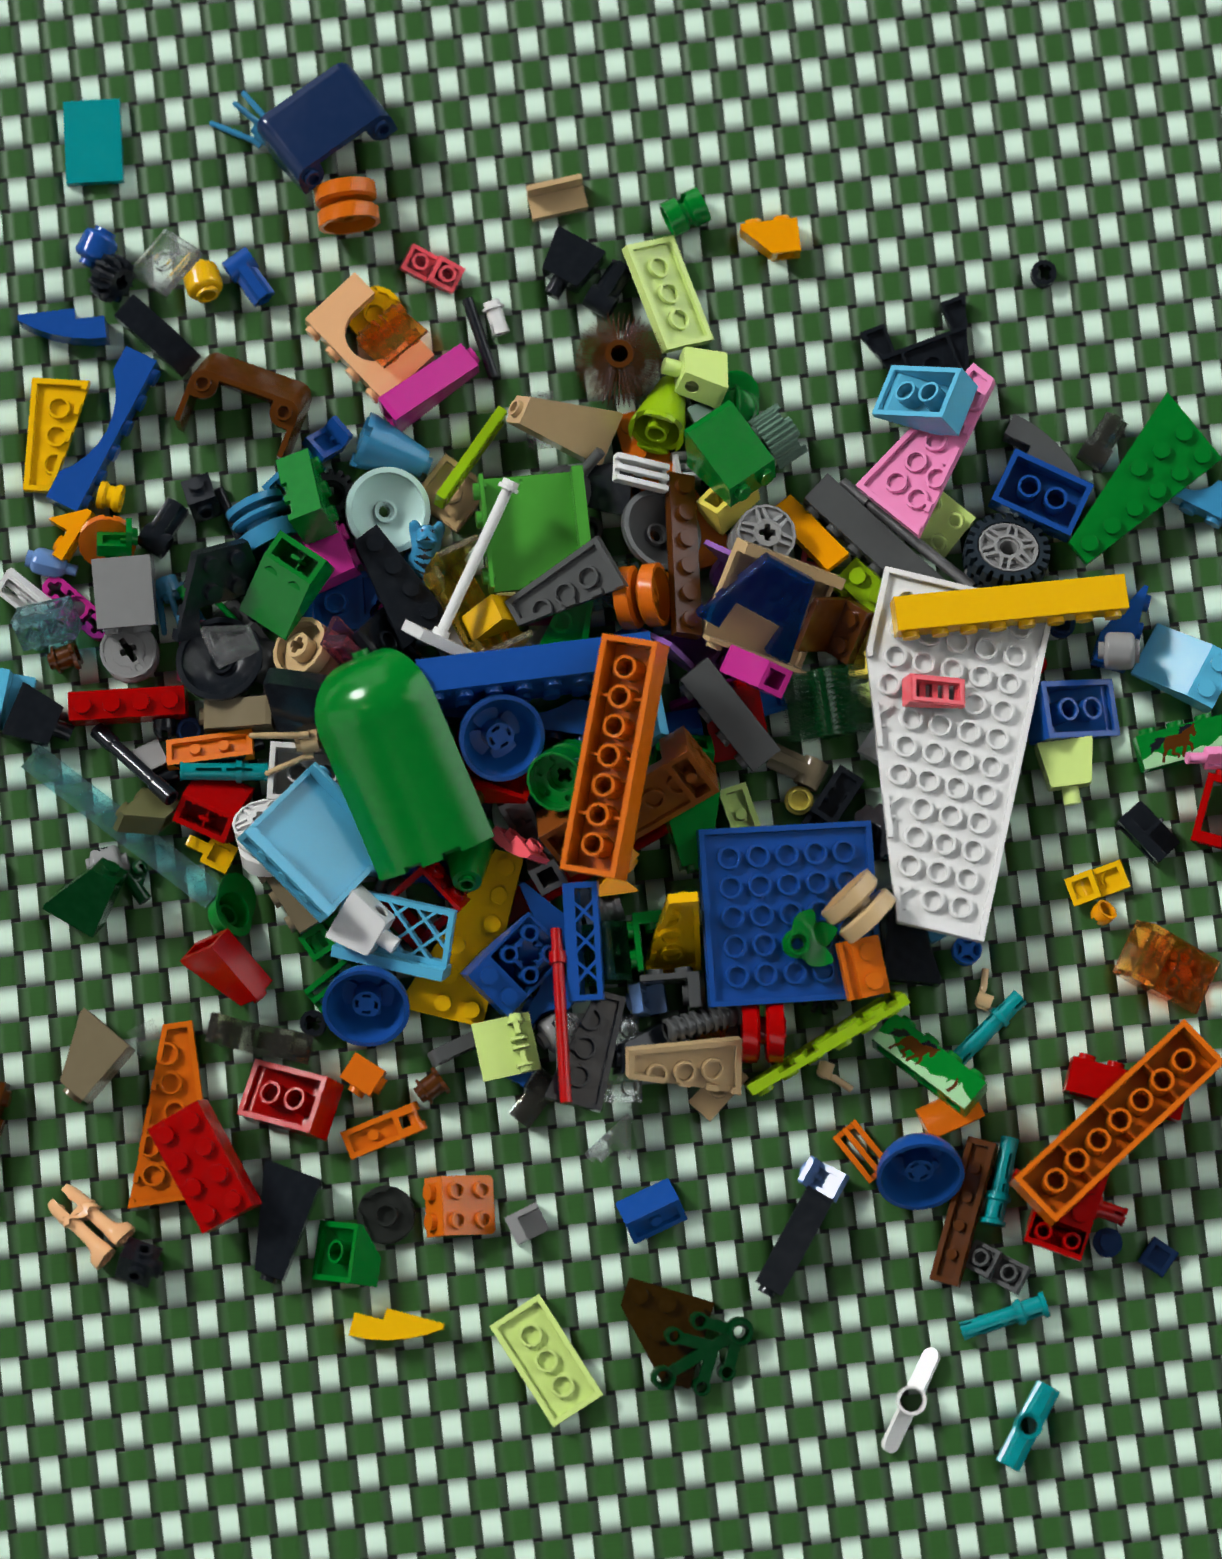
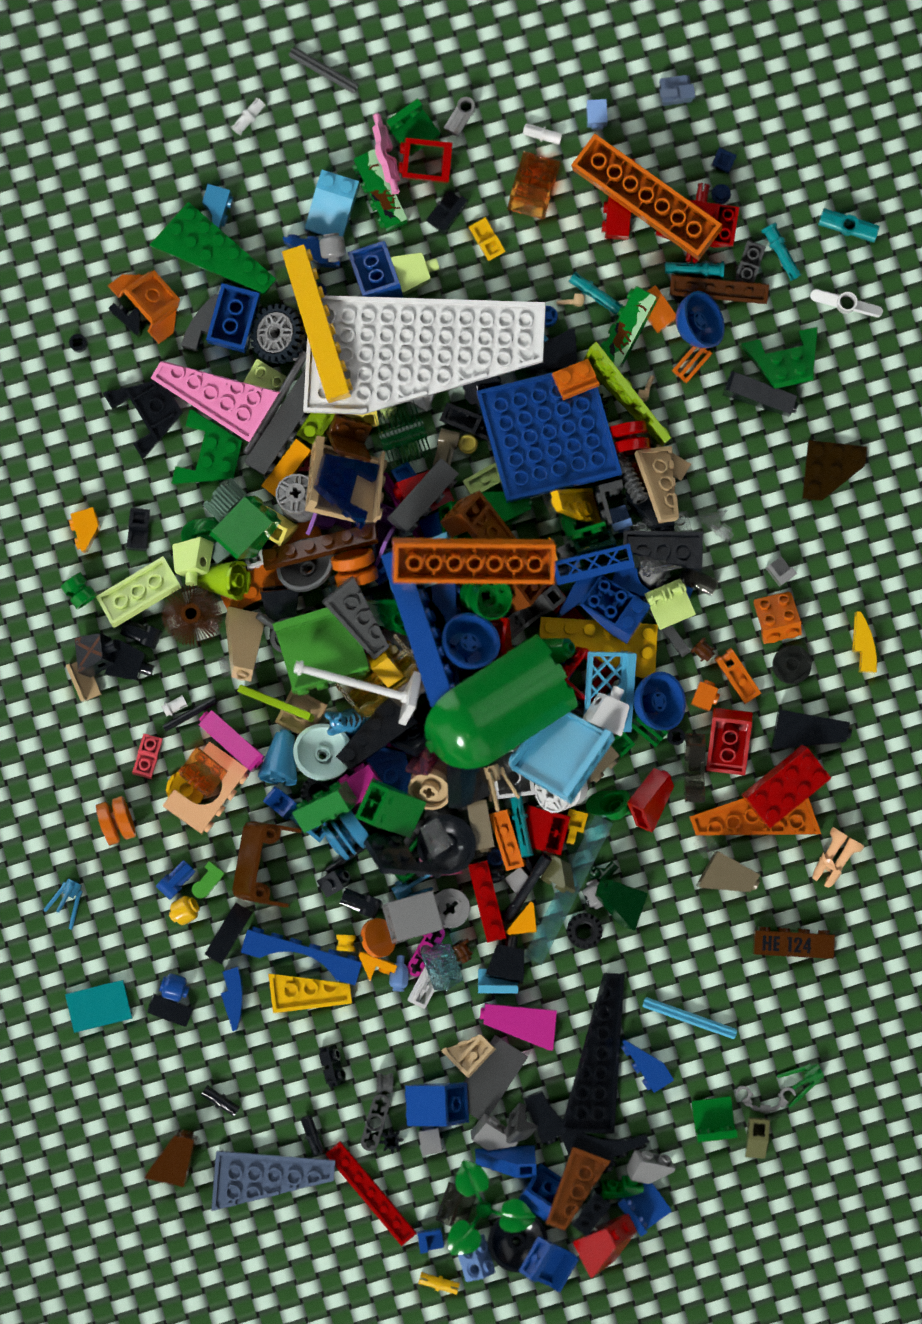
camera: 100 degrees left, 5 degrees up
black gear [87,253,137,303] -> none
green bracket [97,518,138,558] -> none
black brick [115,1236,164,1288] -> none
clear tile [133,228,203,297] -> none
dark blue windscreen [257,63,398,195] -> none
green slope [312,1220,381,1287] -> none
yellowish green plate [489,1294,604,1427] -> none
coral slope [492,826,550,865] -> none
red bar [549,928,572,1105] -> none
white tile [612,452,670,494] -> none
blue panel [616,1178,688,1245] -> none
dark green plant [650,1311,754,1397] -> none
dark pink slope [719,645,793,699] -> none
green plate [782,909,838,967] -> none
medium blue bracket [797,1156,850,1203] -> none
tan wheel [821,869,896,944] -> none
medium azure slope [872,365,978,436] -> none
coral slope [902,673,965,709] -> none
clear smoke piece [1075,412,1128,473] -> none
light orange hinge [1090,900,1117,926] -> none
none -> black torso [75,633,120,678]
none -> orange piece [108,270,180,344]
none -> black slope [108,303,141,338]
none -> black slope [126,508,150,552]
none -> black slope [147,993,193,1027]
none -> green wing [171,409,243,485]
none -> bright green leg [192,861,226,898]
none -> light orange slope [506,901,537,935]
none -> black tyre [567,913,603,949]
none -> green wing [741,327,818,389]

